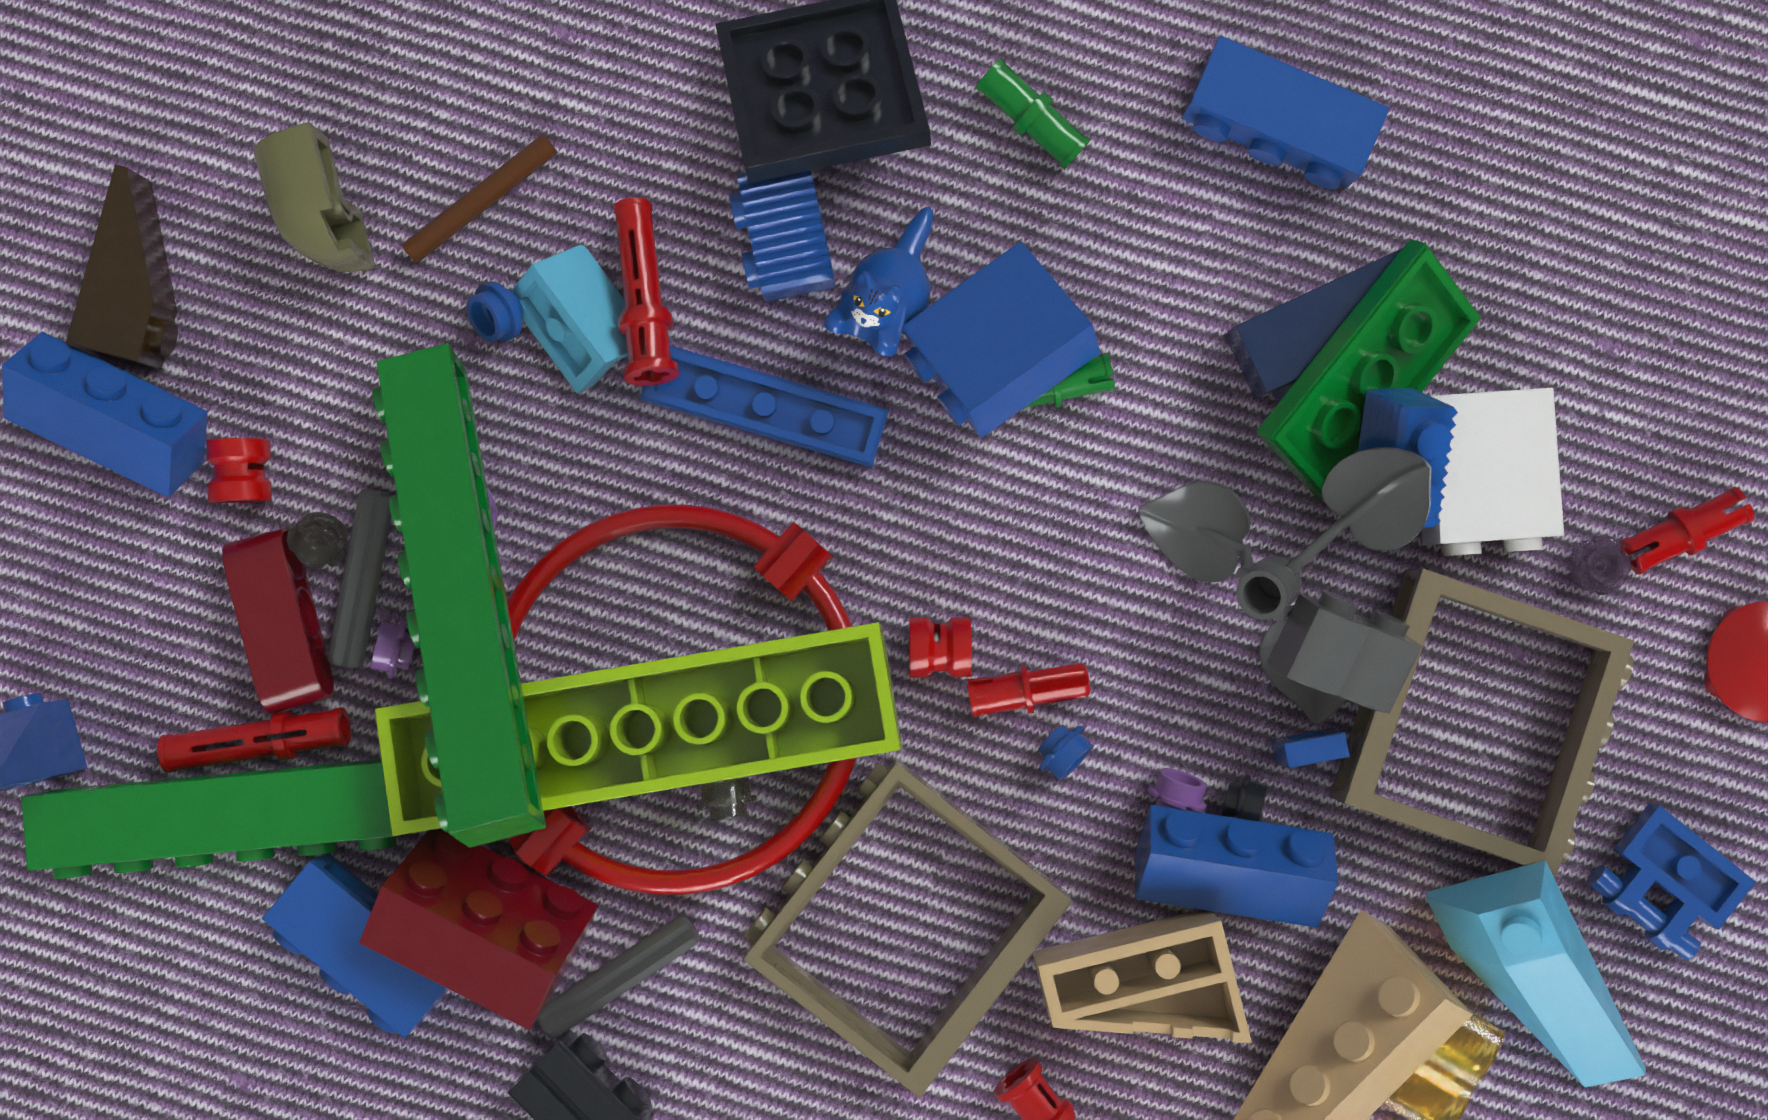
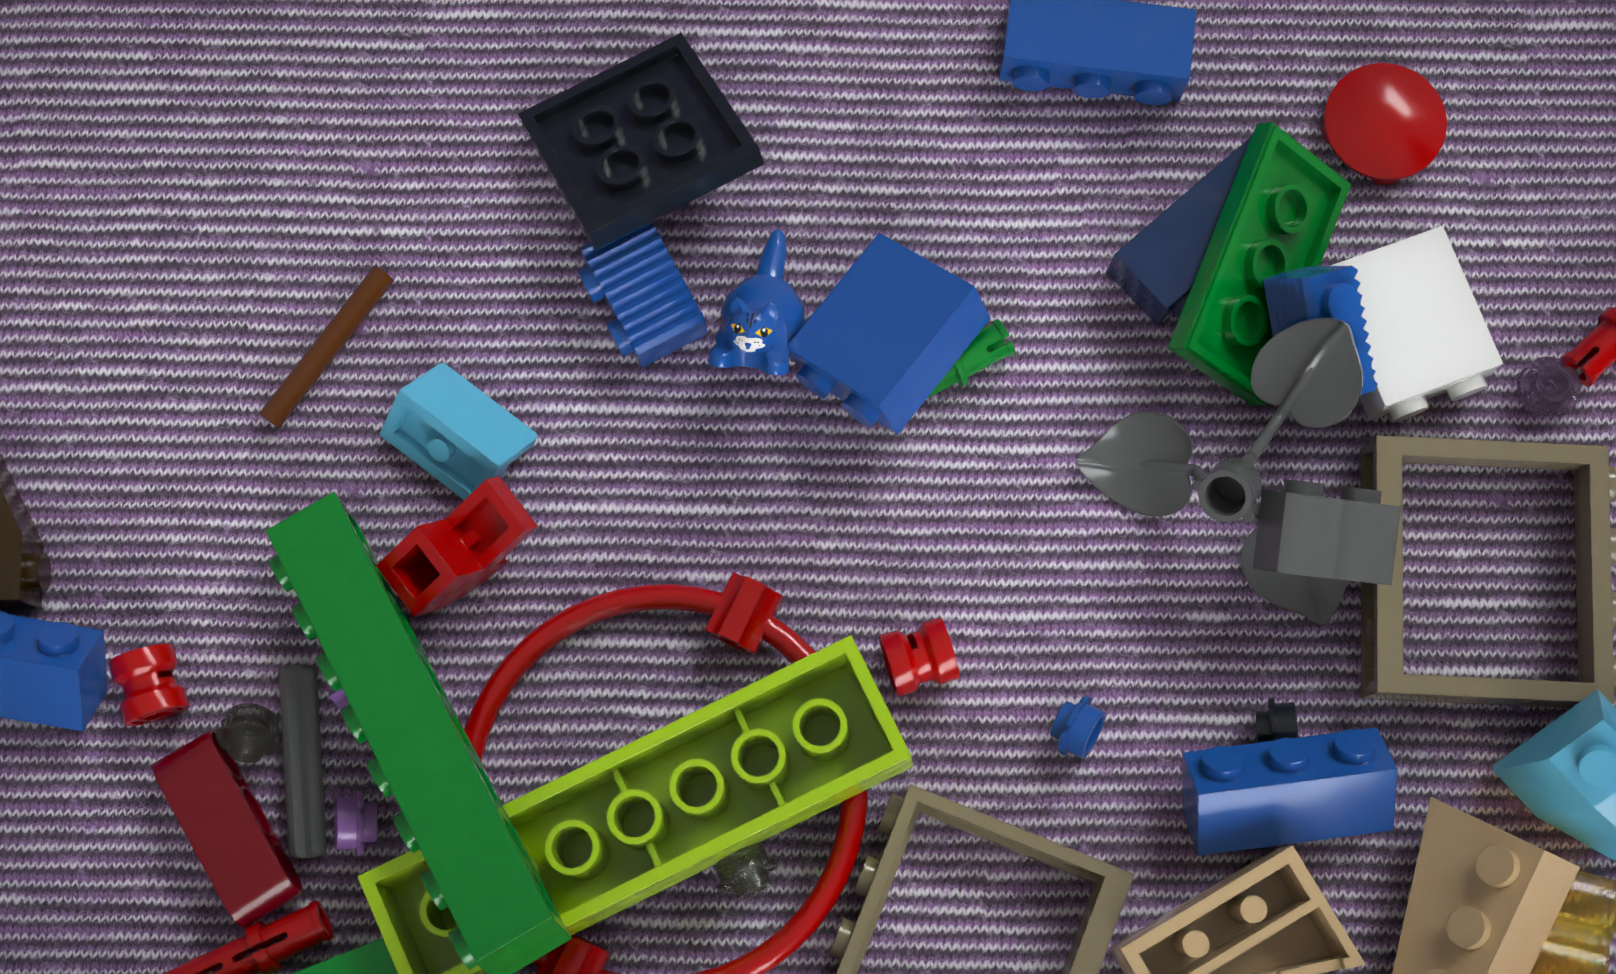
camera: 15 degrees left, 10 degrees down
olive brick [253,122,376,272] -> none
blue plate [467,281,523,342] -> none
red pin [613,197,679,386] -> none
blue tile [640,345,889,469] -> none
red axle [967,663,1091,718] -> none
green pin [975,58,1091,170] -> none
medium lavender plate [1148,768,1207,812] -> none
blue tile [1271,728,1350,768] -> none
none -> red brick [376,476,538,617]
none -> red dish [1320,63,1447,185]

